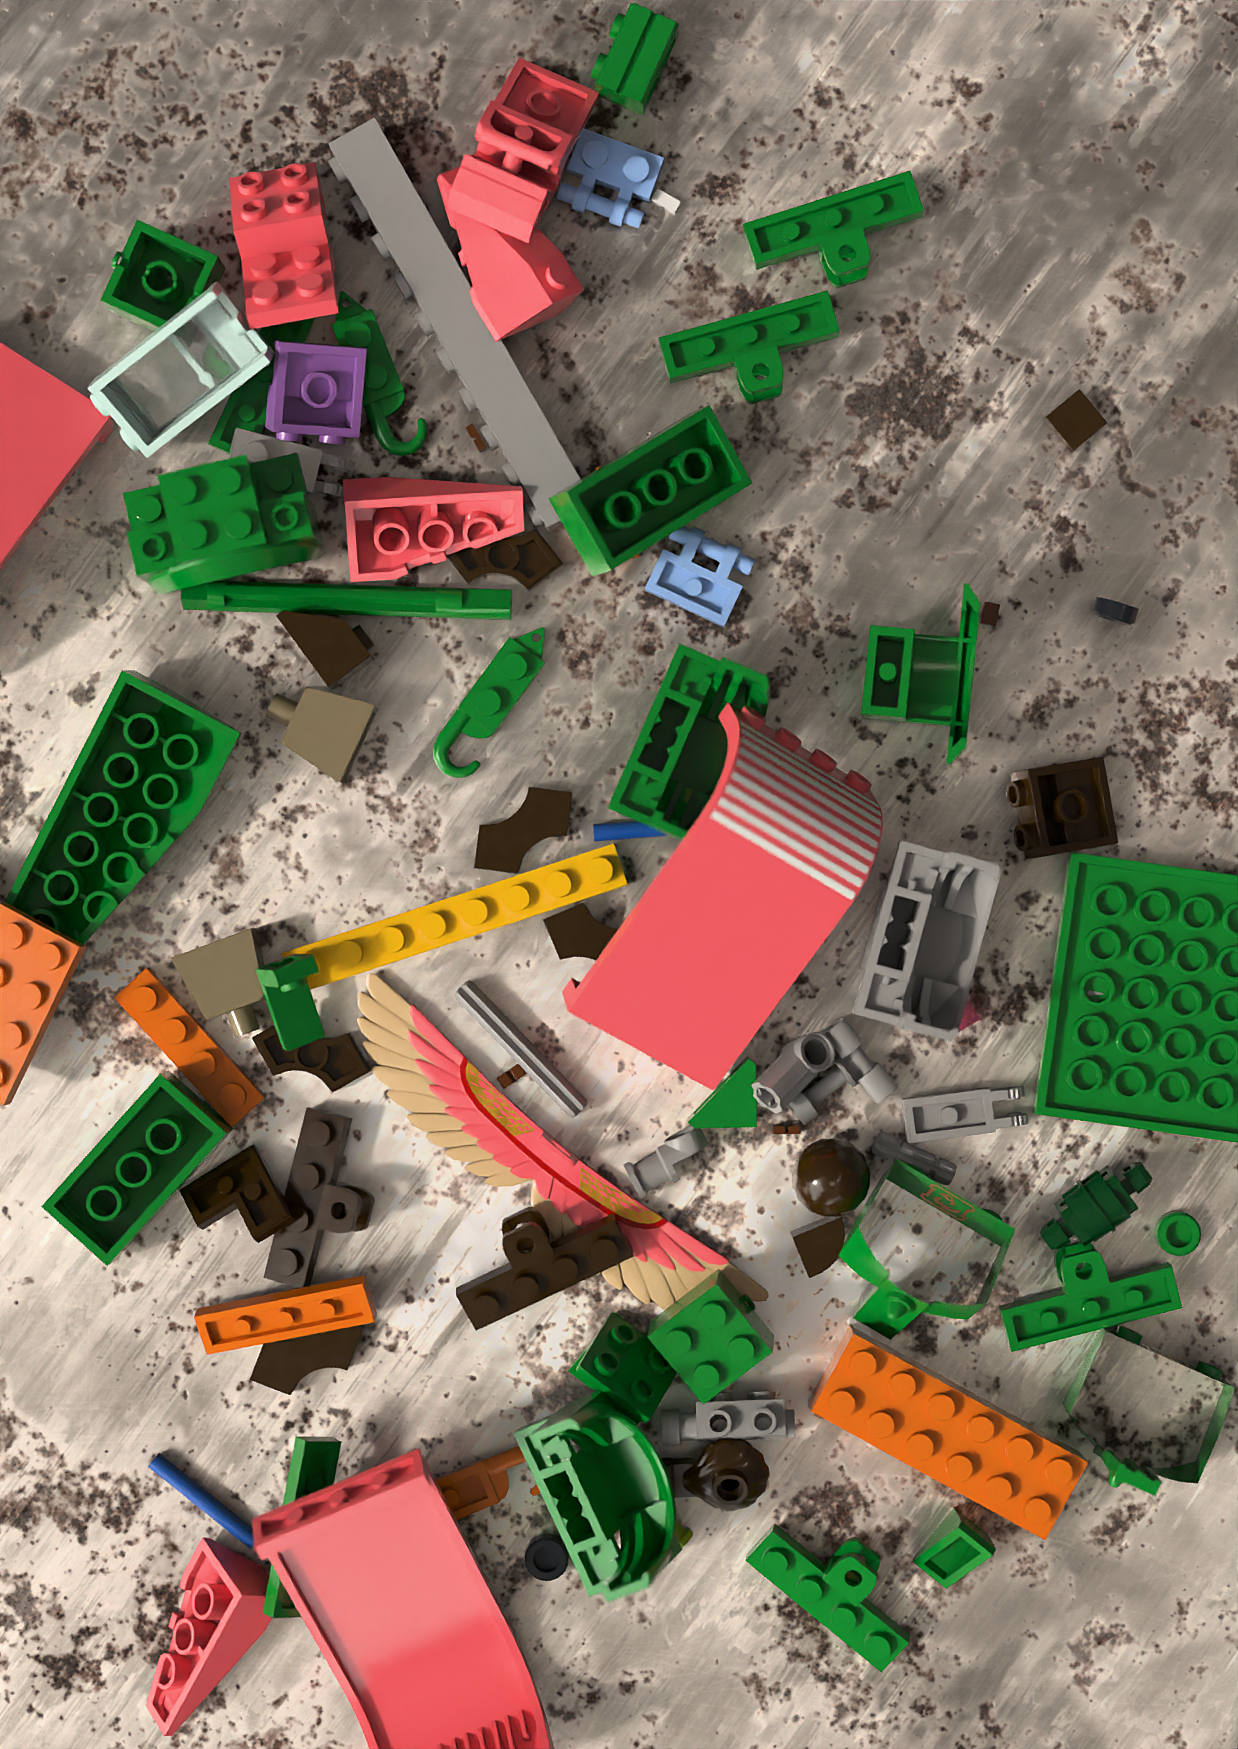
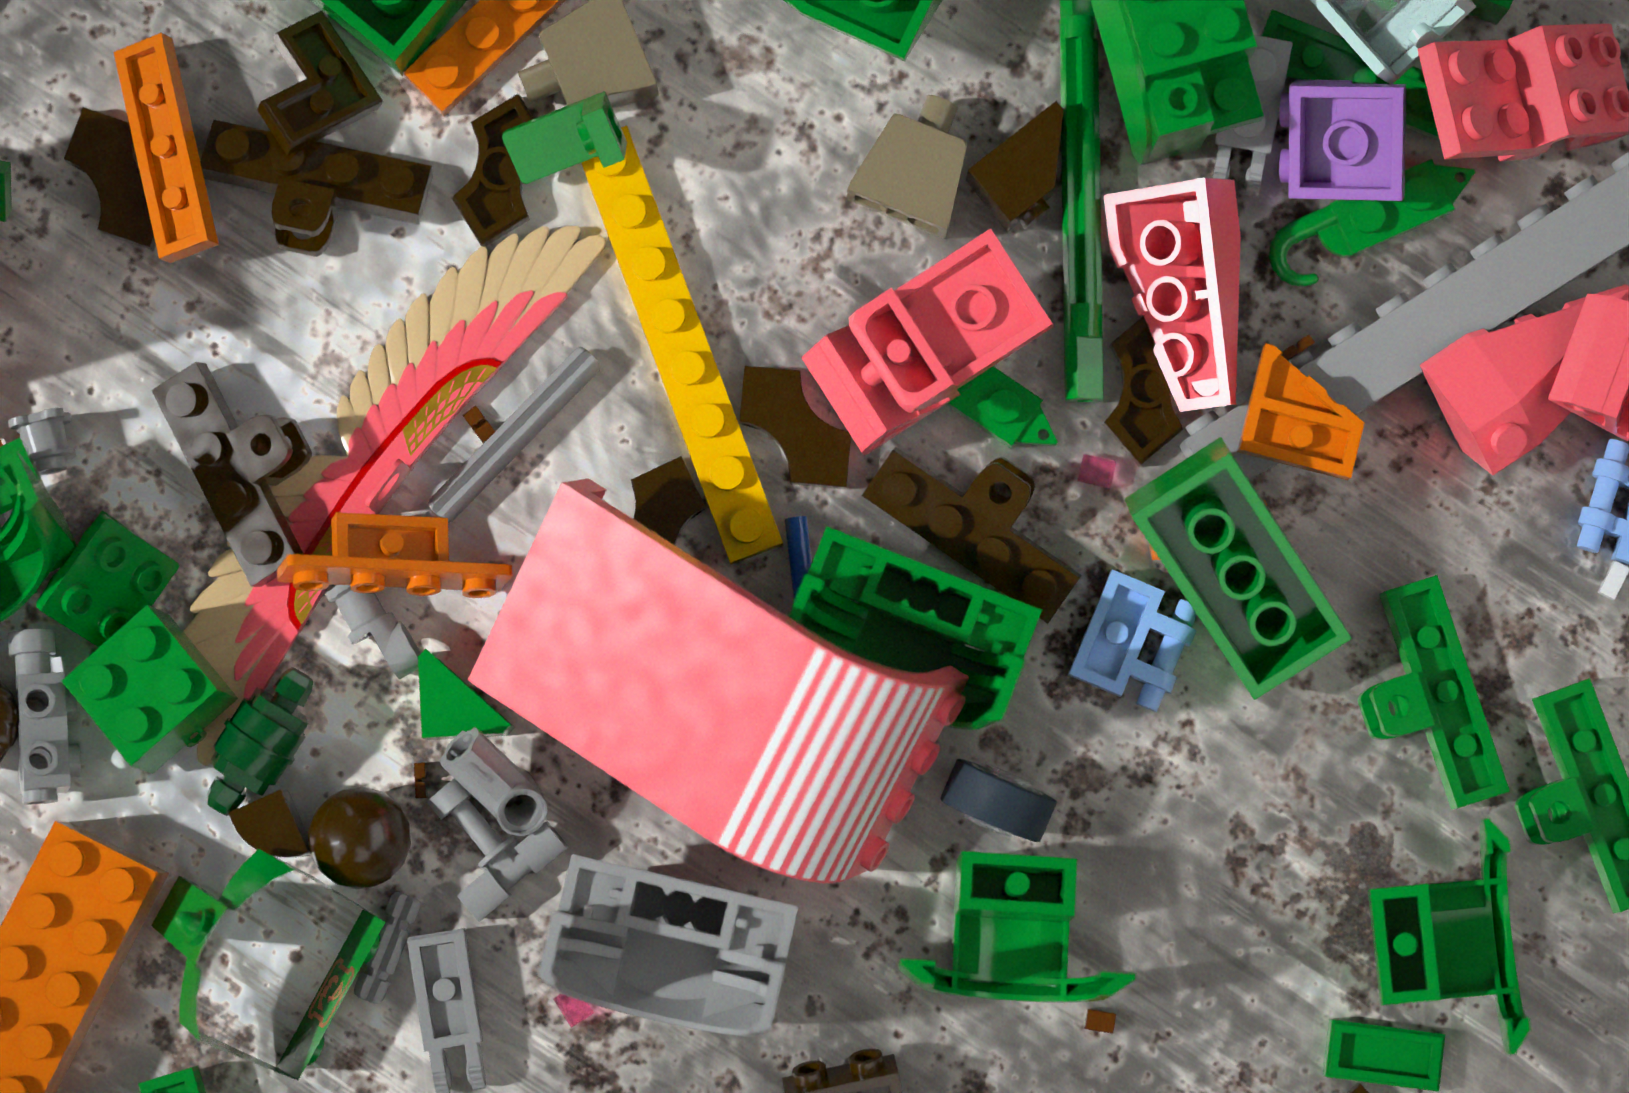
camera: 80 degrees right, 5 degrees down
none -> light grey brick [8,408,76,476]
none -> dark green piece [206,667,313,816]
none -> orange bracket [277,512,513,598]
none -> coral piece [801,228,1054,456]
none -> dark brown plate [862,447,1082,624]
none -> black wheel [940,759,1057,842]
none -> clear pink piece [1077,454,1117,489]
none -> orange wing [1237,343,1365,481]
none -> green tile [1322,1019,1446,1092]
none -> green piece [1368,818,1531,1055]

